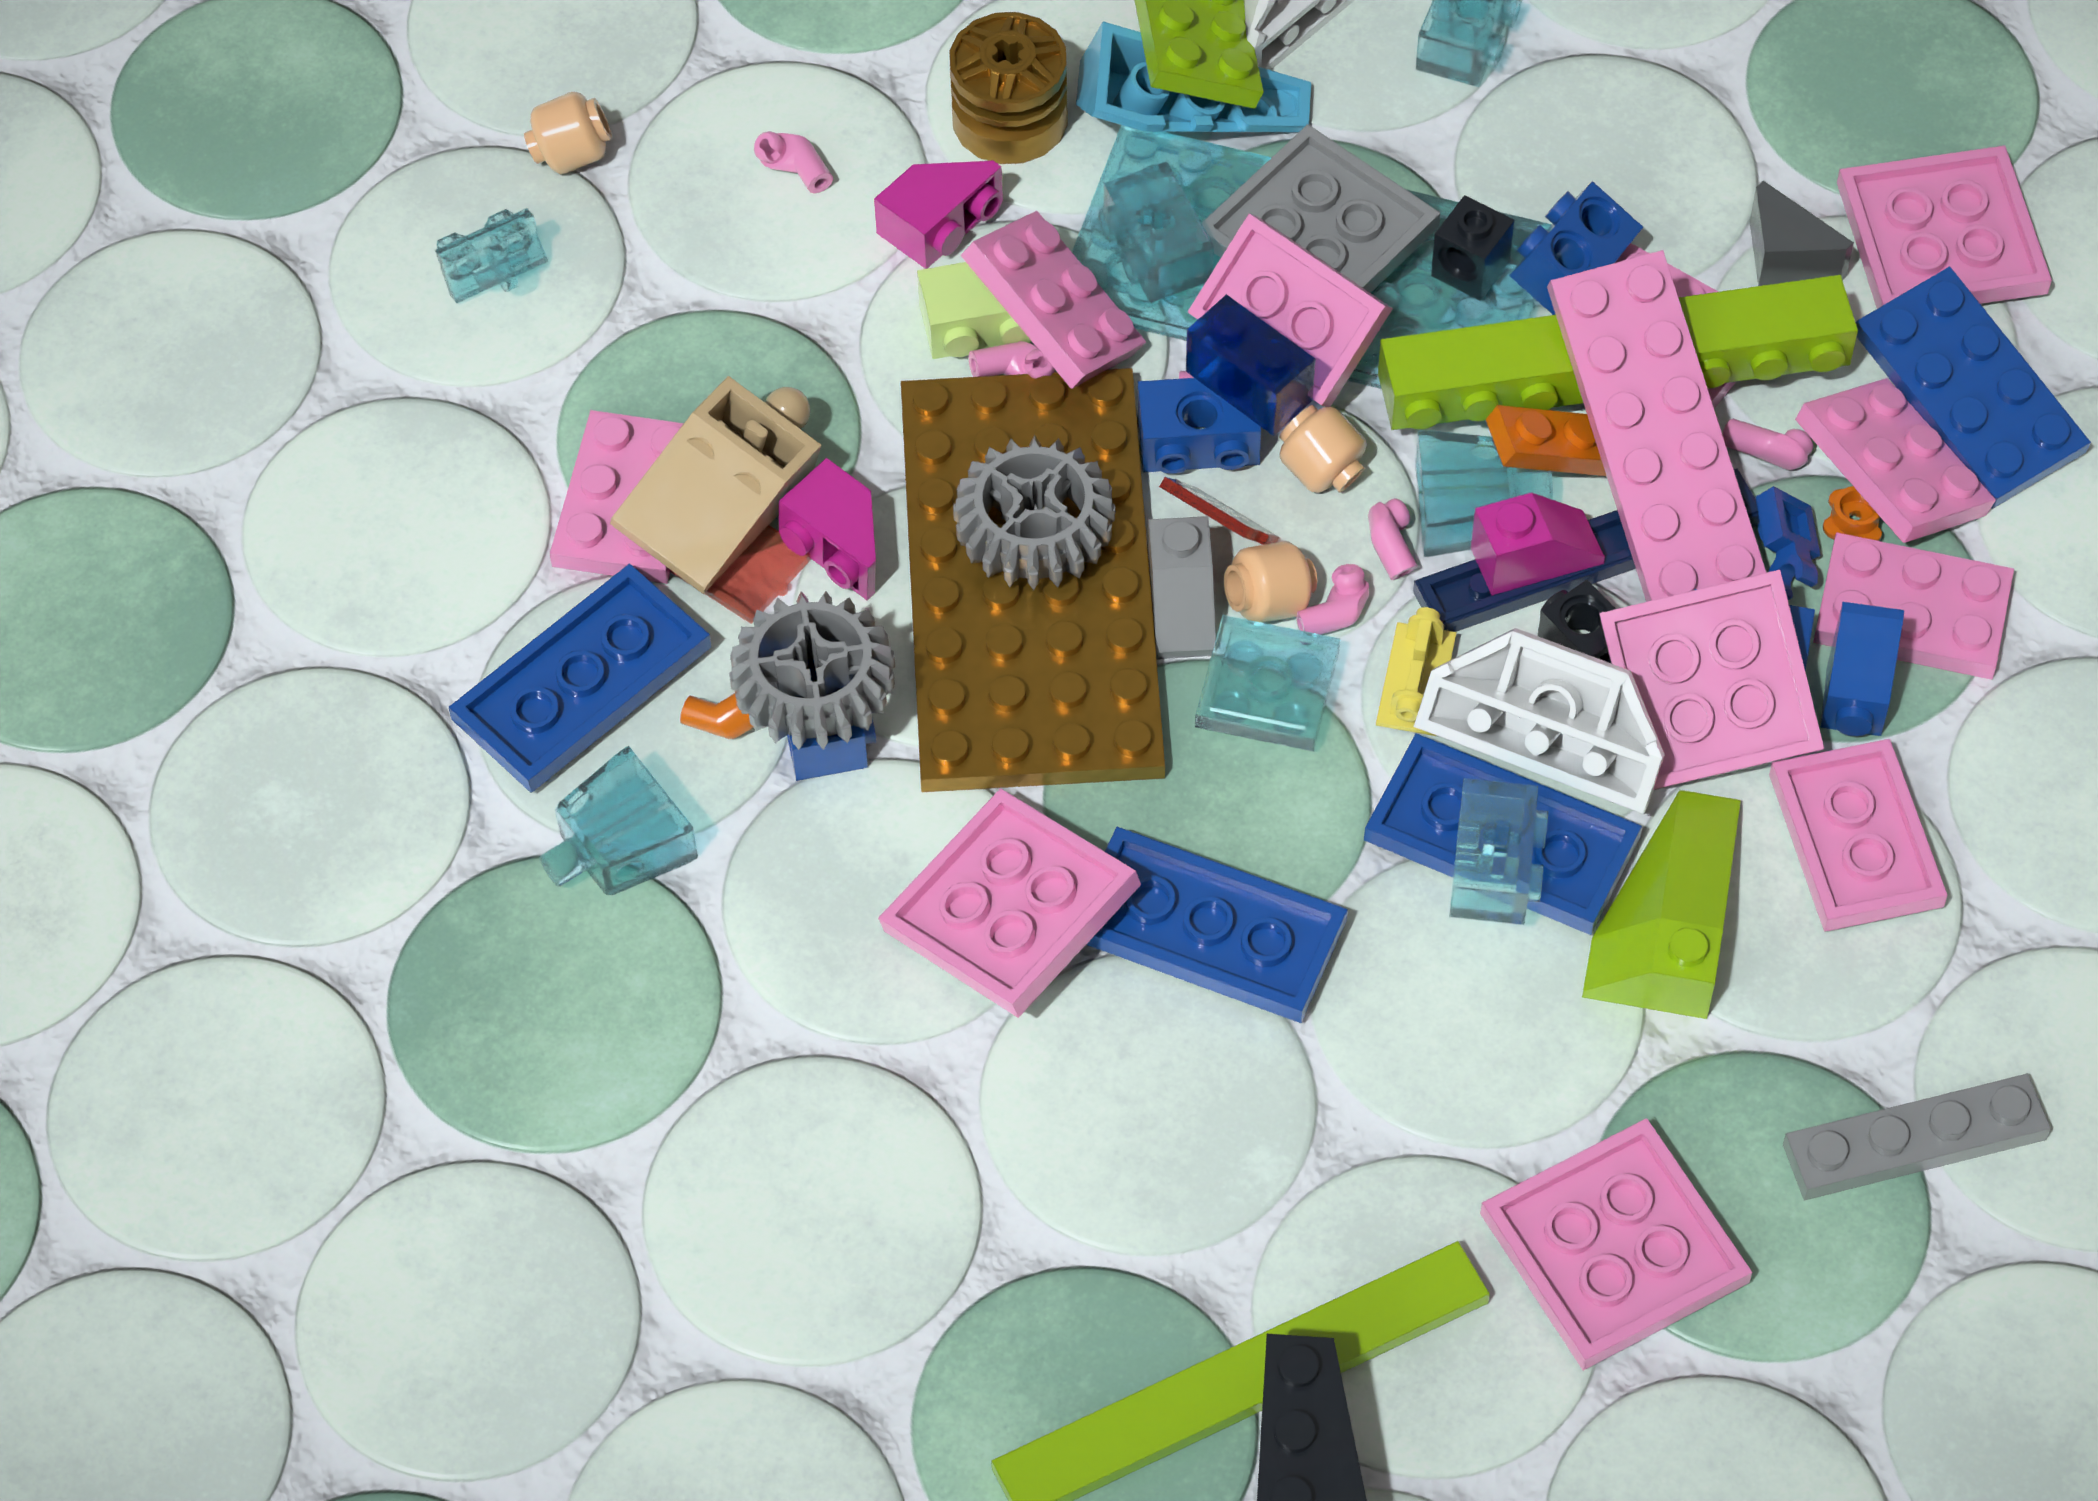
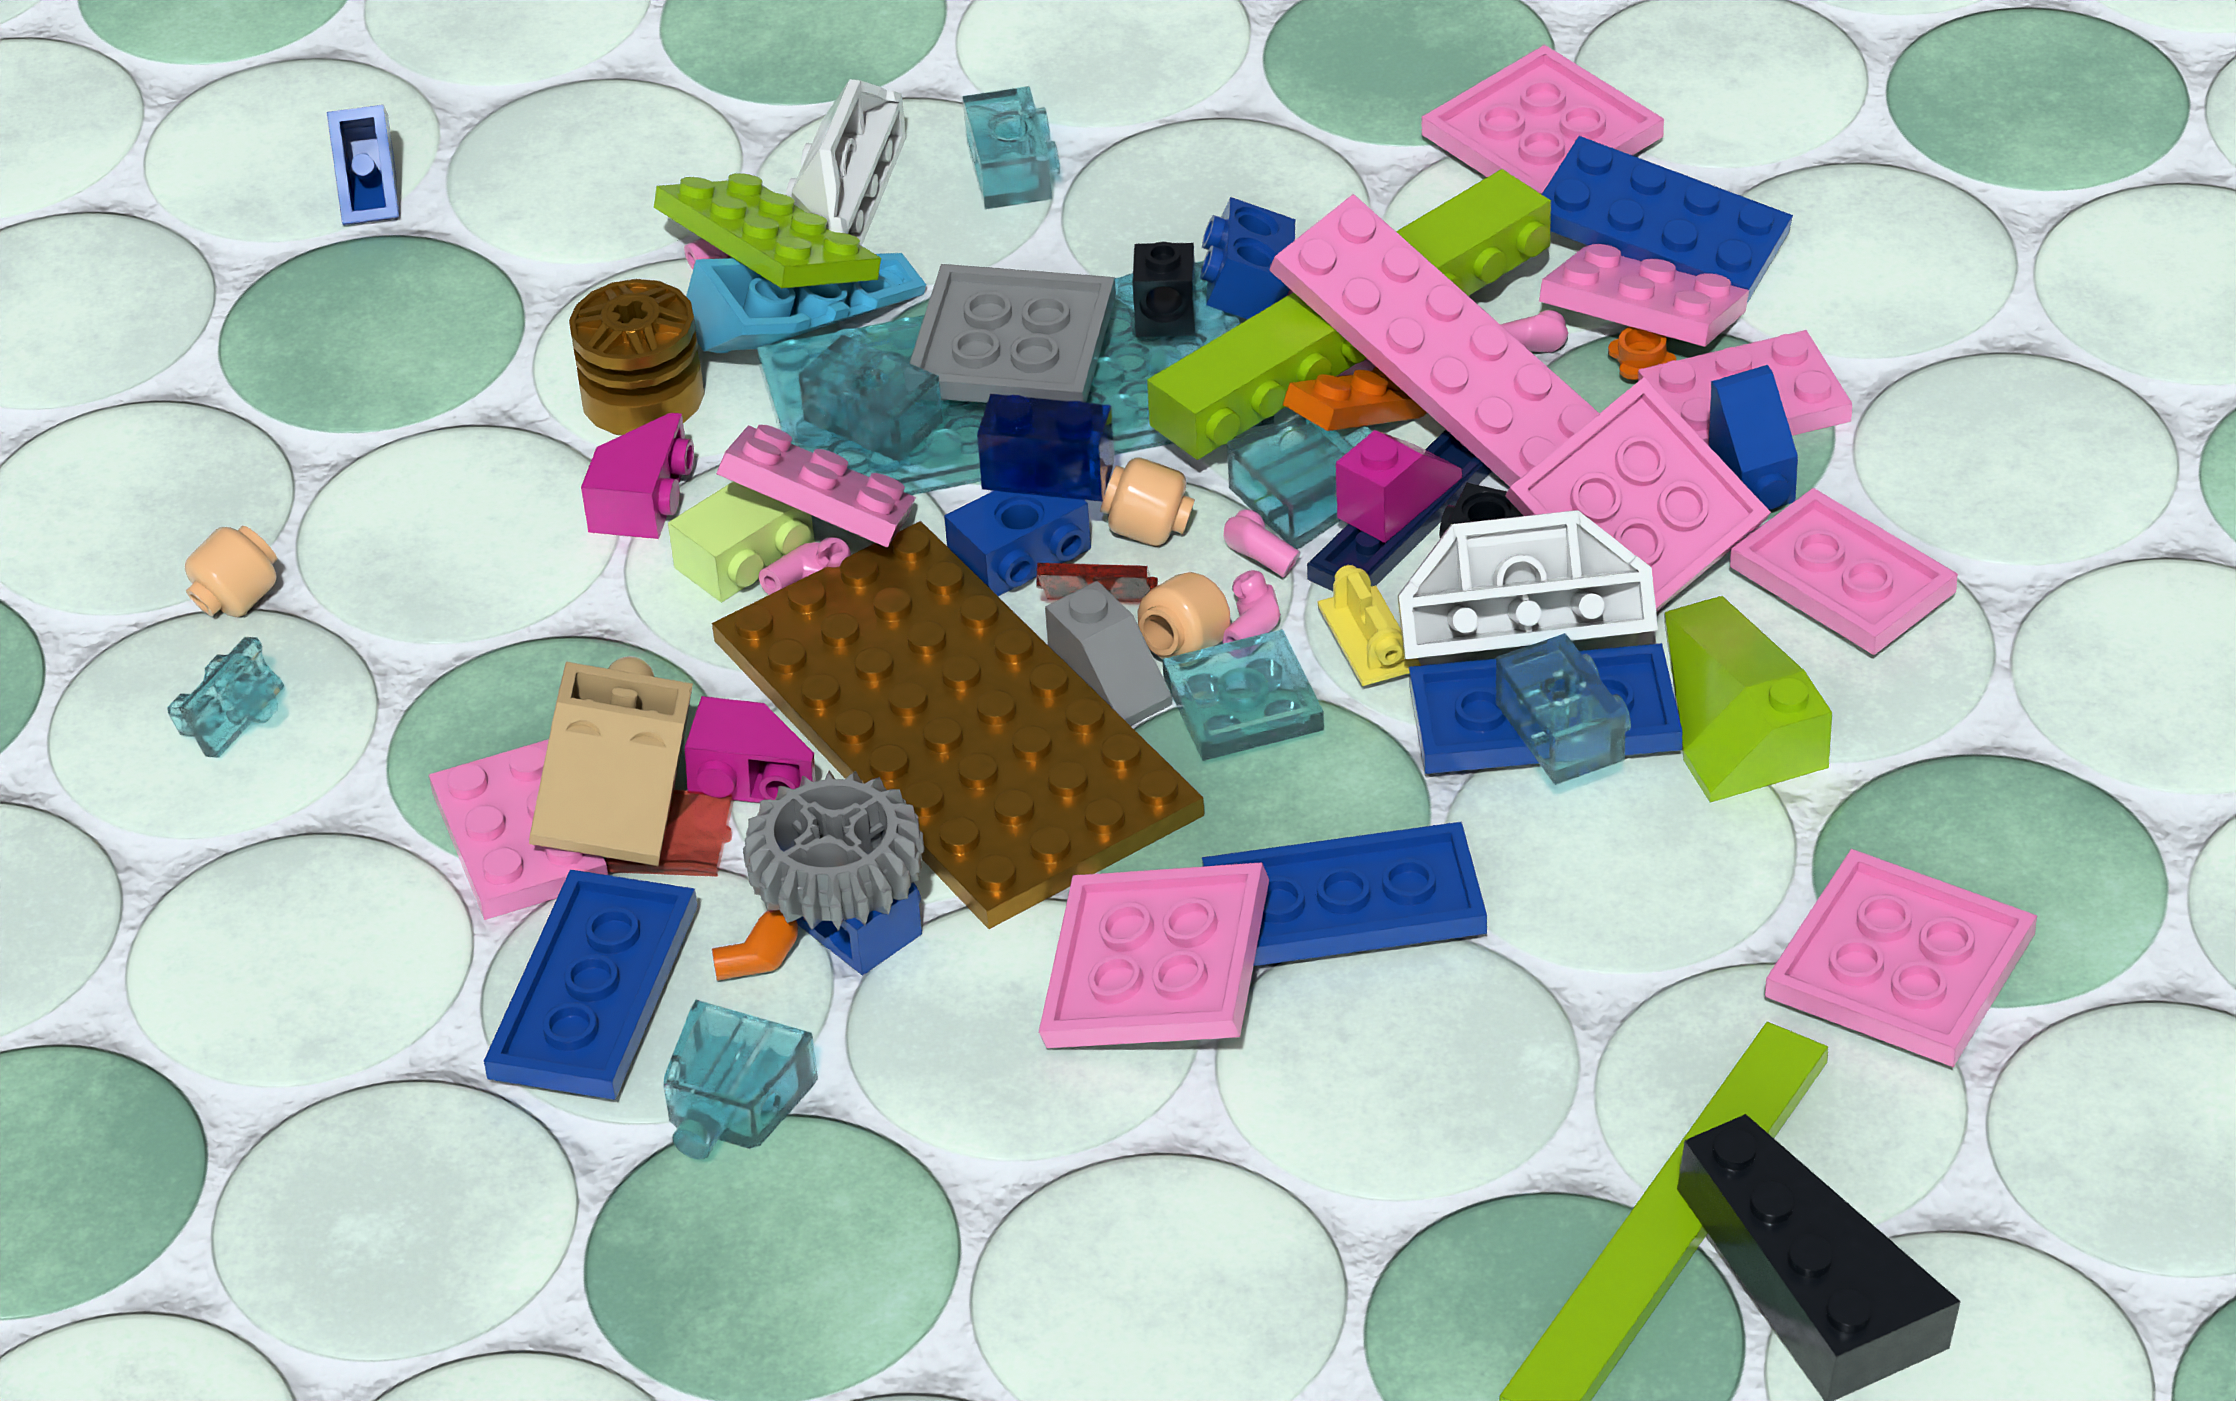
camera: 30 degrees left, 15 degrees down
bright pink arm [754,131,833,193] -> none
light grey gear [953,436,1115,591] -> none
bright pink plate [1188,213,1393,407] -> none
dark grey slope [1750,181,1854,286] -> none
blue plate [1755,486,1821,600] -> none
light grey plate [1783,1073,2051,1201] -> none

